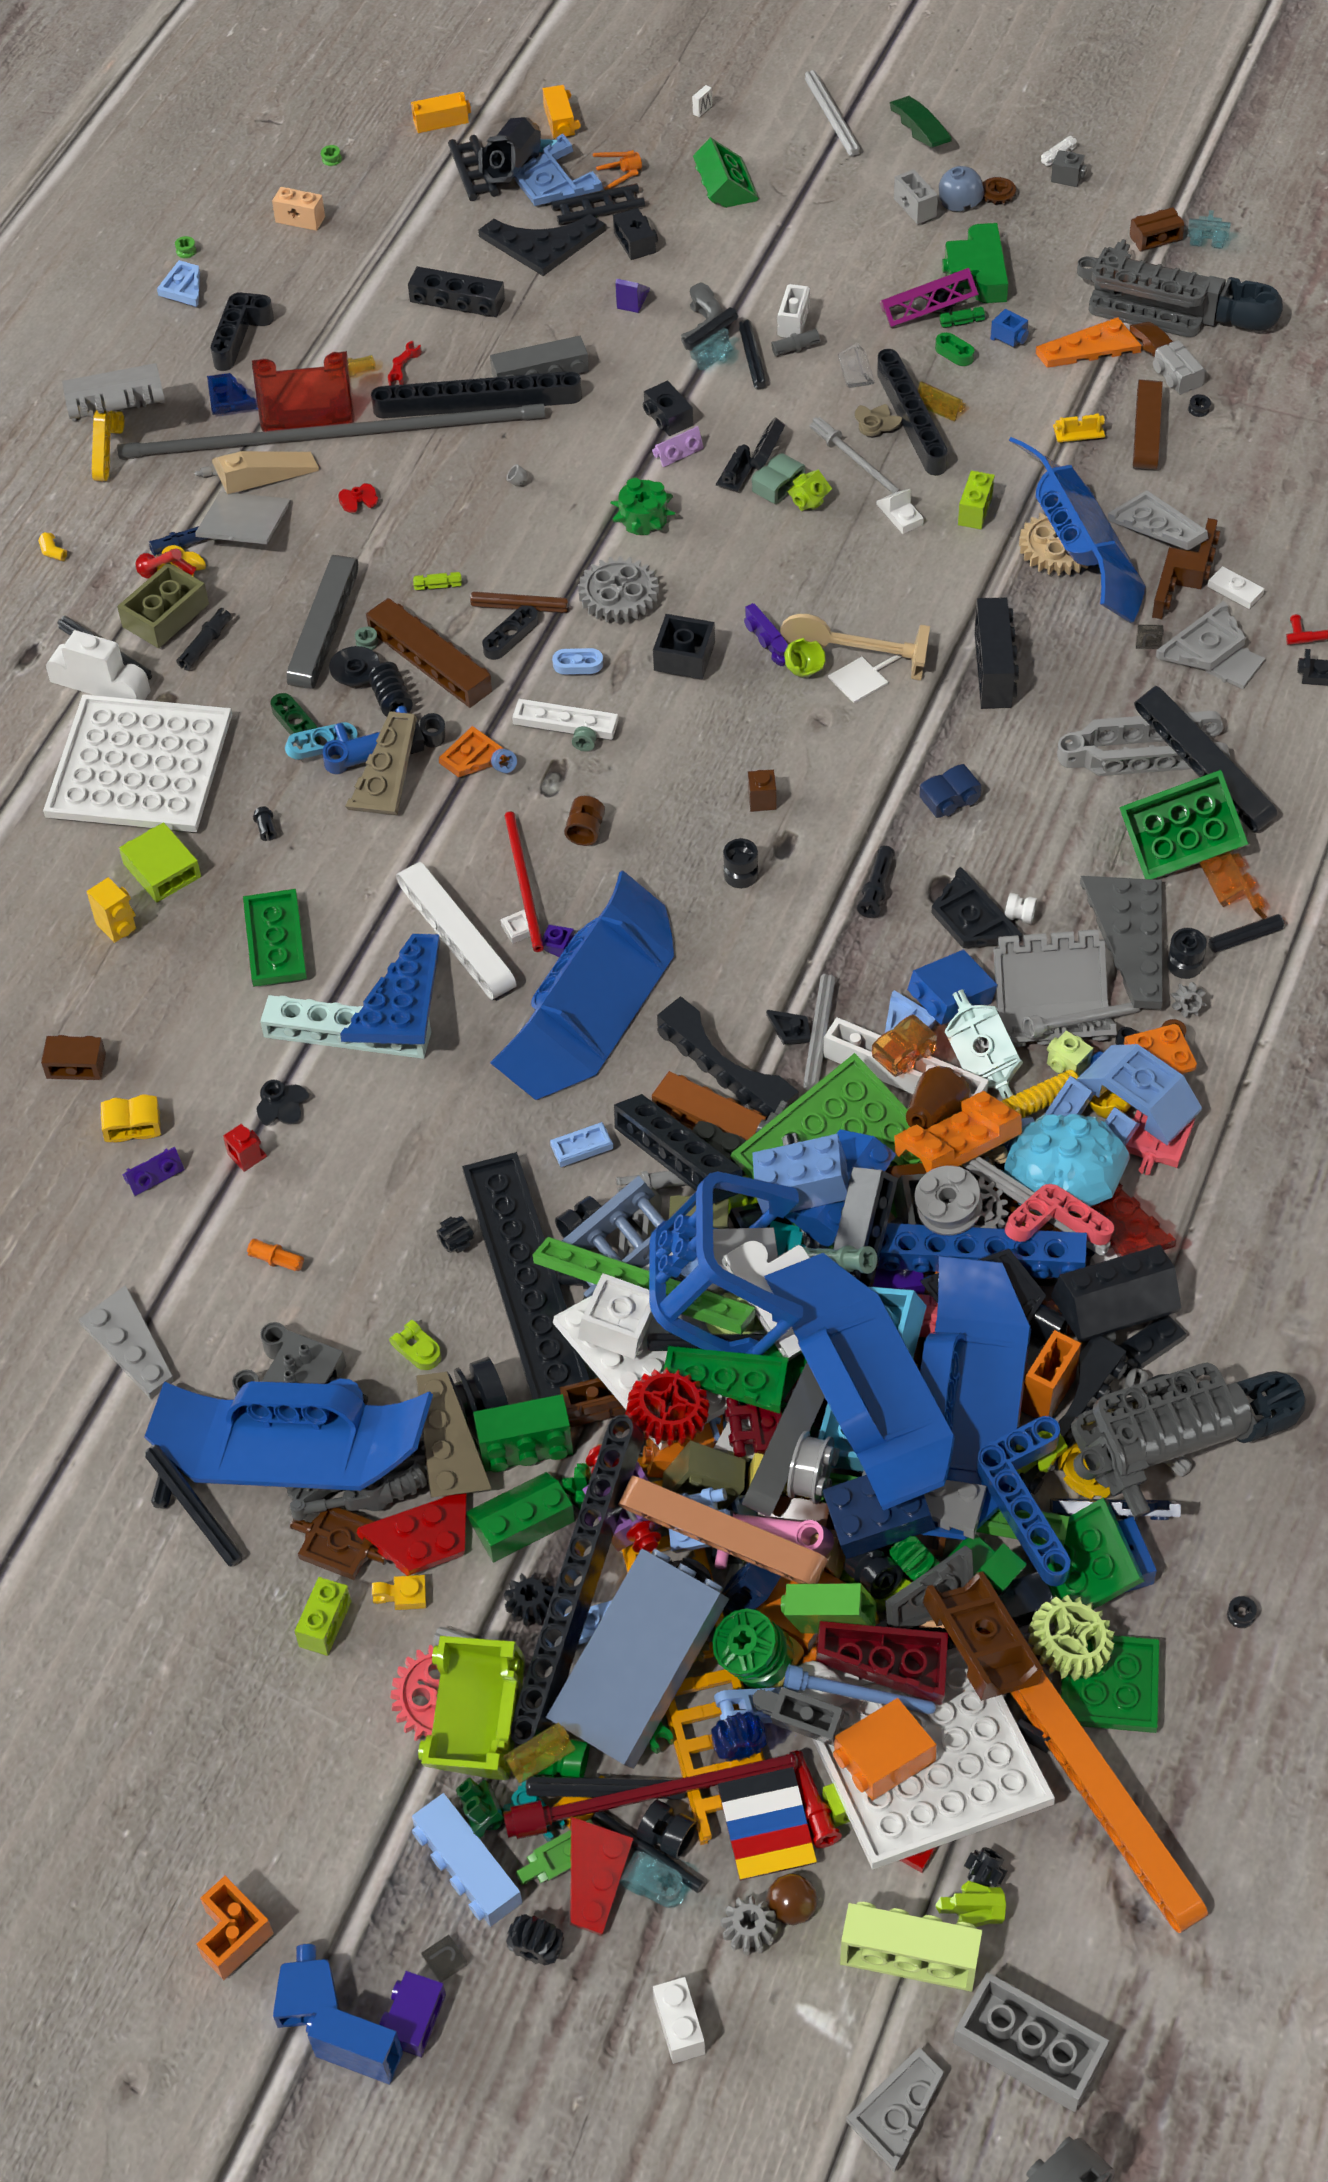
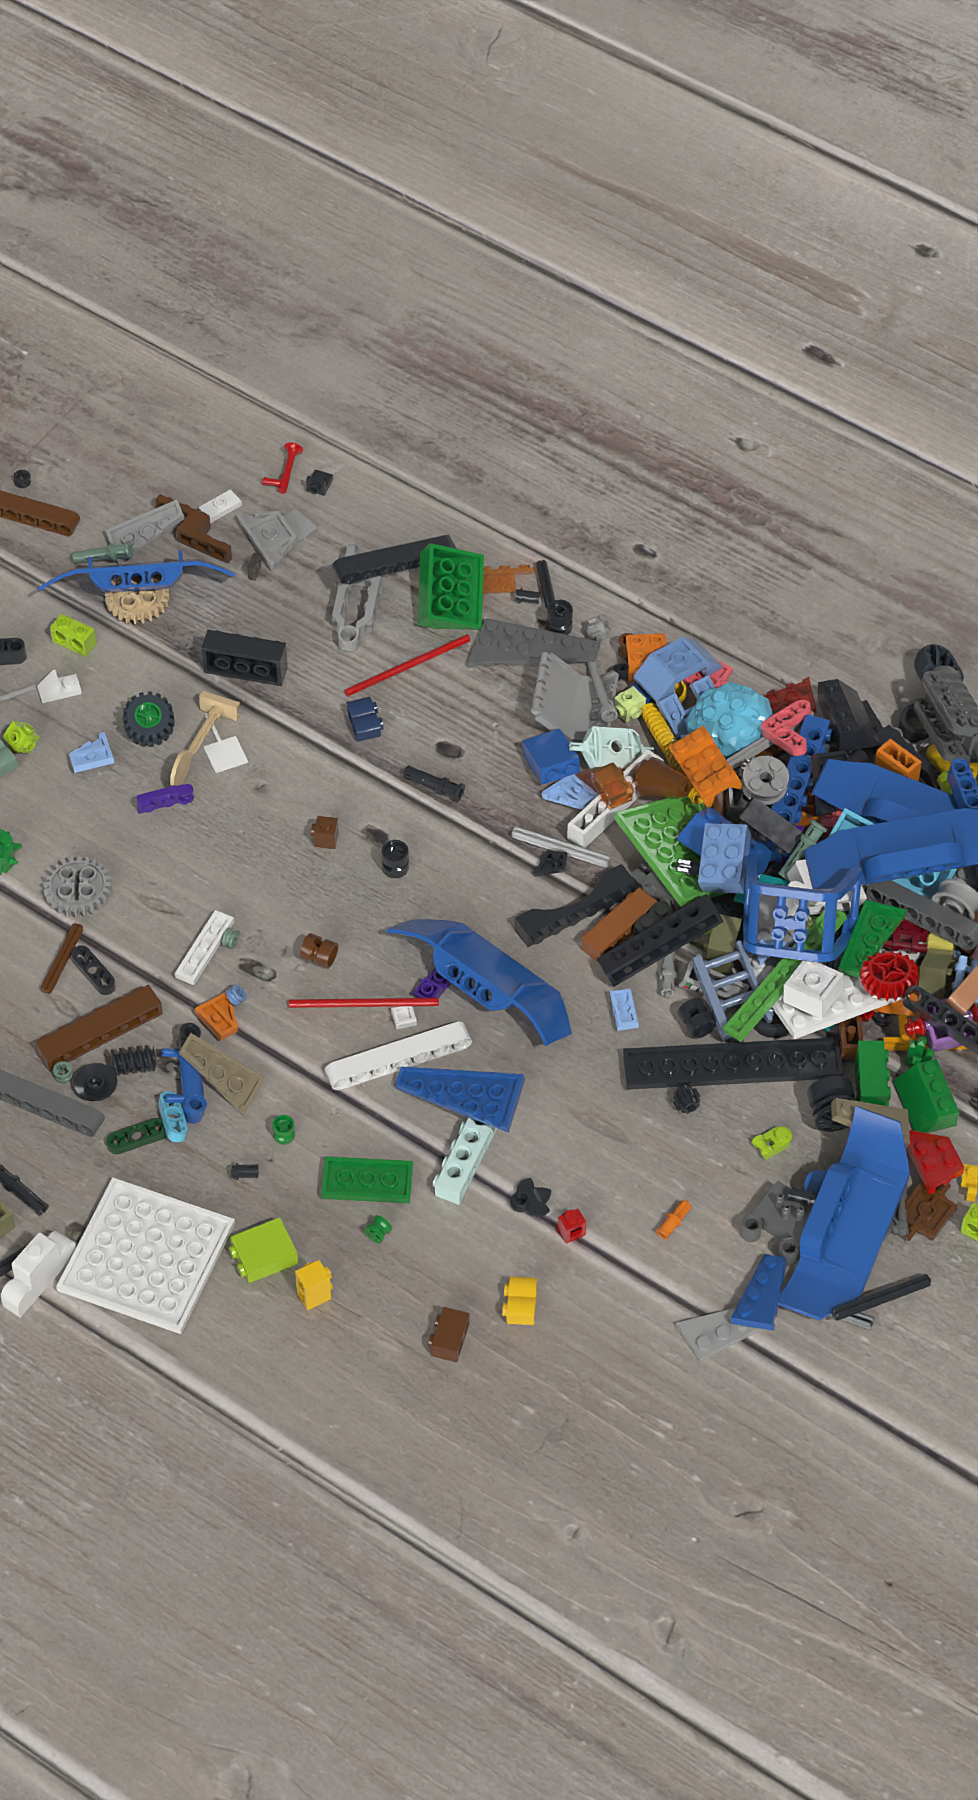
camera: 80 degrees left, 0 degrees up
dark purple hinge [122,1147,185,1196] -> none
lime axle [413,572,462,590] -> none
light blue plate [552,648,603,674] -> none
black brick [653,614,715,679] -> none
lime hair [784,638,826,677] -> none
black wing [931,867,1022,948] -> none
white wheel [1005,893,1037,924] -> none
yellow hinge [1053,413,1105,442] -> none
none -> light blue wing [69,732,114,773]
none -> sand green pin [73,541,134,564]
none -> black wheel [123,691,175,747]
none -> green wheel [272,1115,295,1145]
none -> red piece [344,634,471,697]
none -> green wheel [364,1215,392,1243]
none -> black pin [515,588,540,604]
none -> blue wing [731,1254,787,1331]
none -> black pin [788,1187,817,1207]

